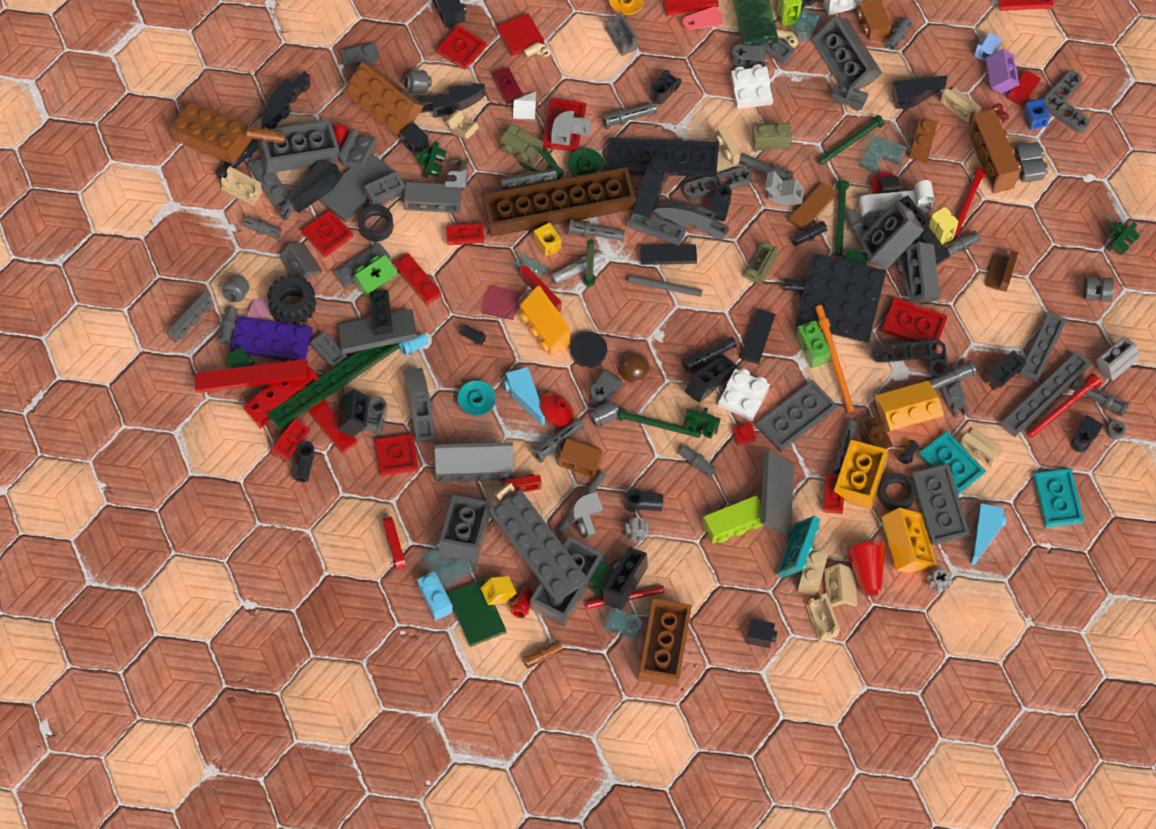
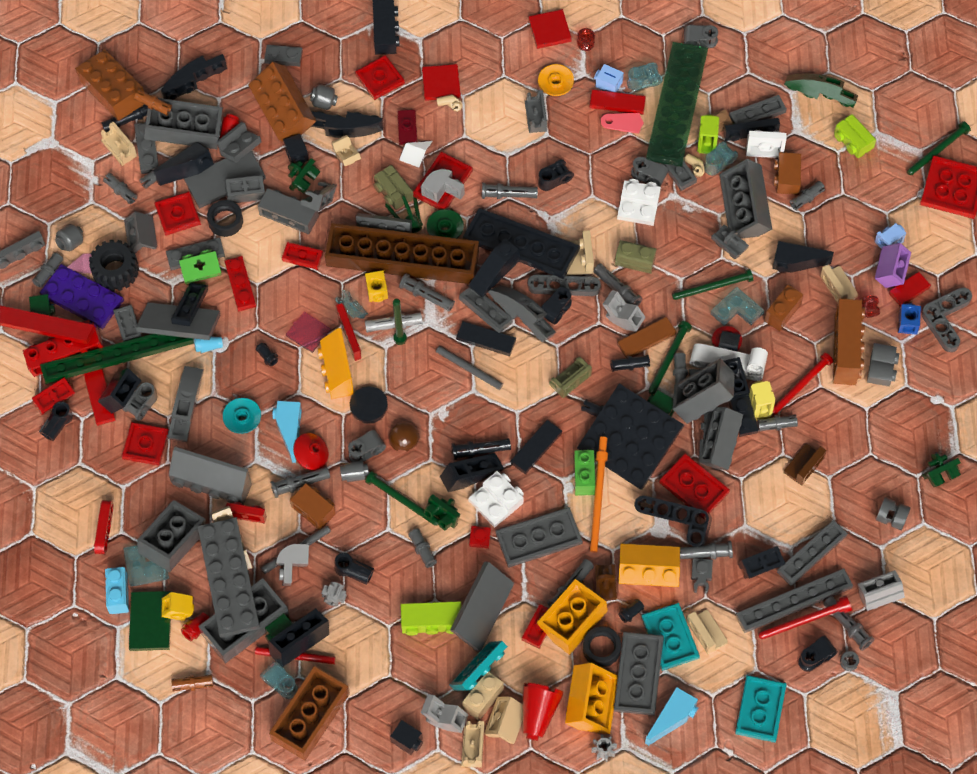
camera: 25 degrees right, 0 degrees up
none -> light grey brick [421,694,469,733]

